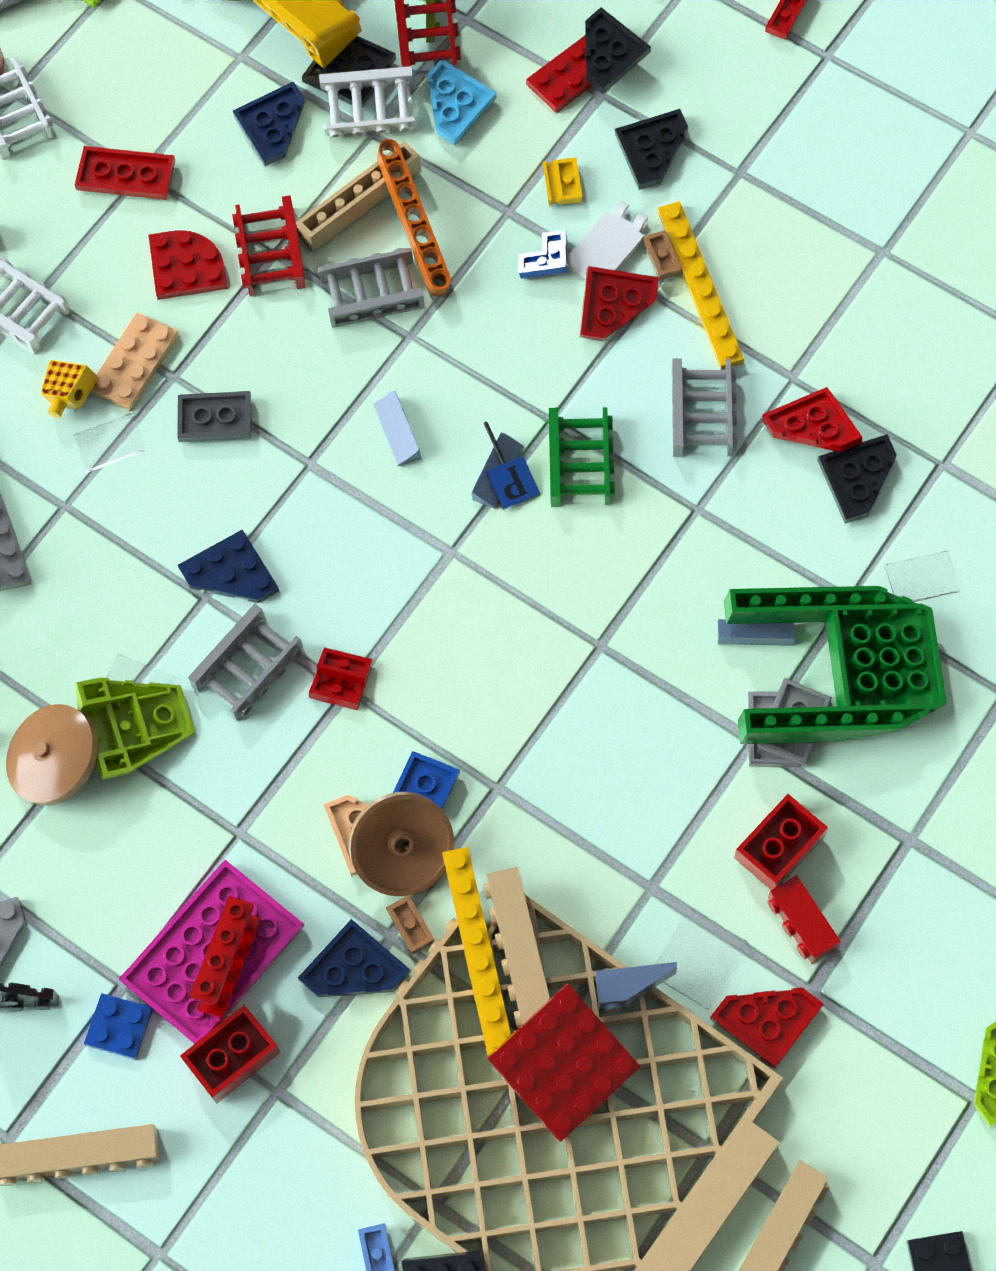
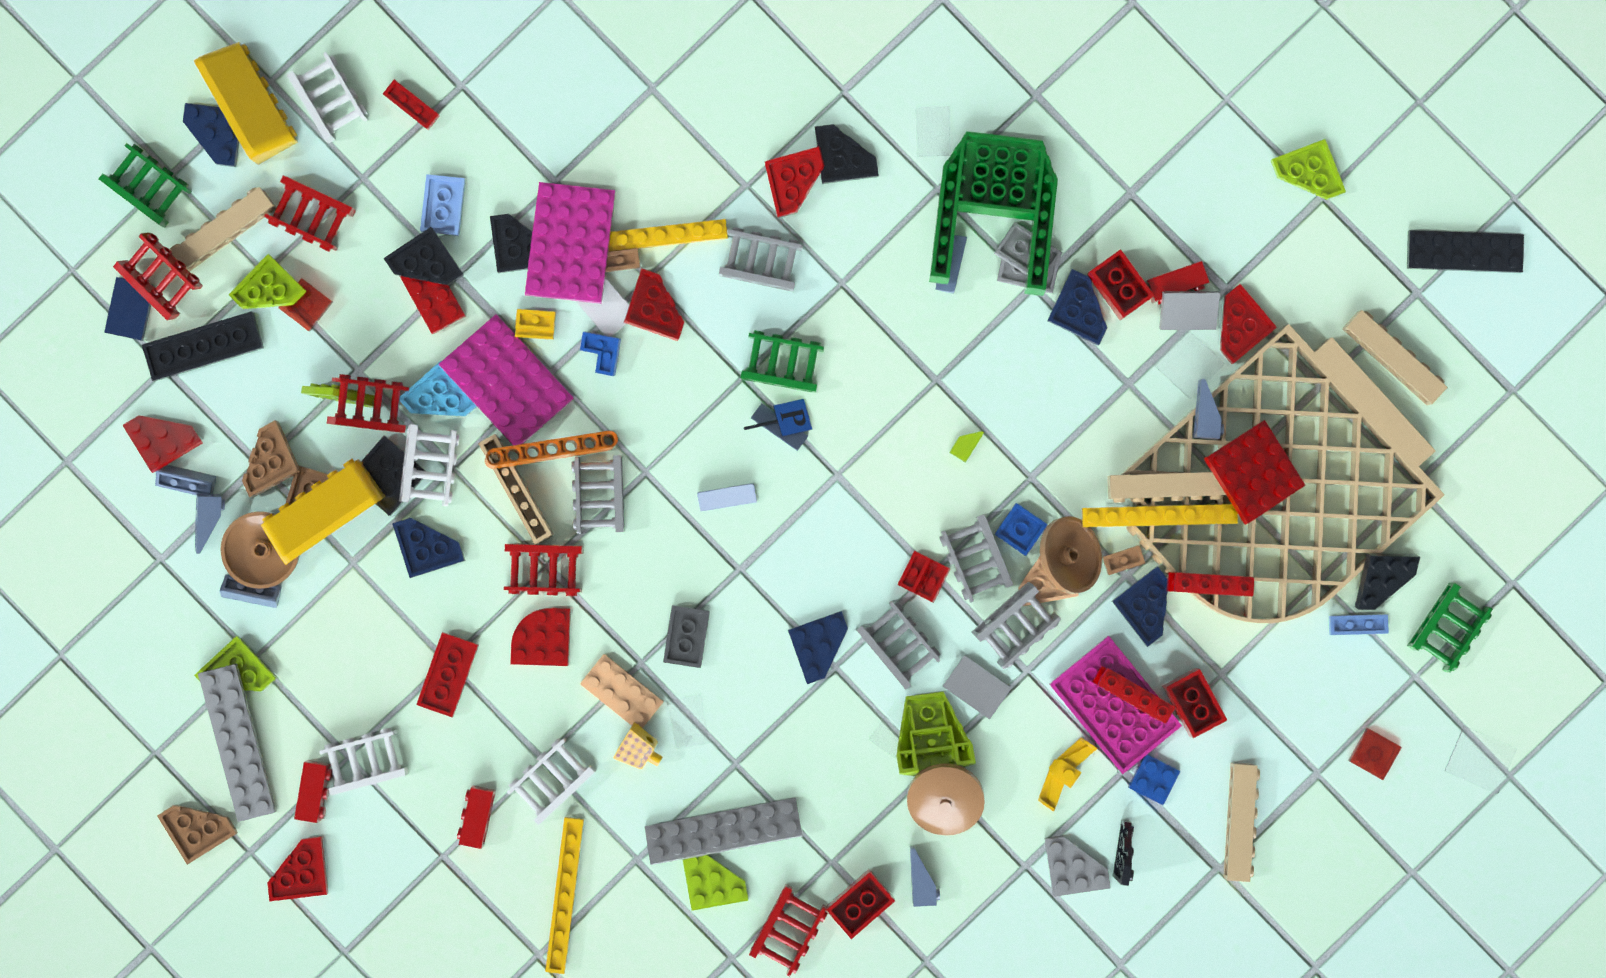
camera: 85 degrees left, 20 degrees up
none -> light blue plate [420,174,465,236]
none -> dark pink plate [439,314,574,445]
none -> dark pink plate [525,182,616,304]
none -> light grey fence [939,514,1013,603]
none -> light grey tile [942,655,1012,720]
none -> lime tile [949,431,984,463]
none -> light grey fence [971,582,1061,669]
none -> yellow plate [1038,737,1098,812]
none -> dark blue plate [1047,269,1107,346]
none -> light grey tile [1159,291,1220,330]
none -> red fence [1167,572,1254,597]

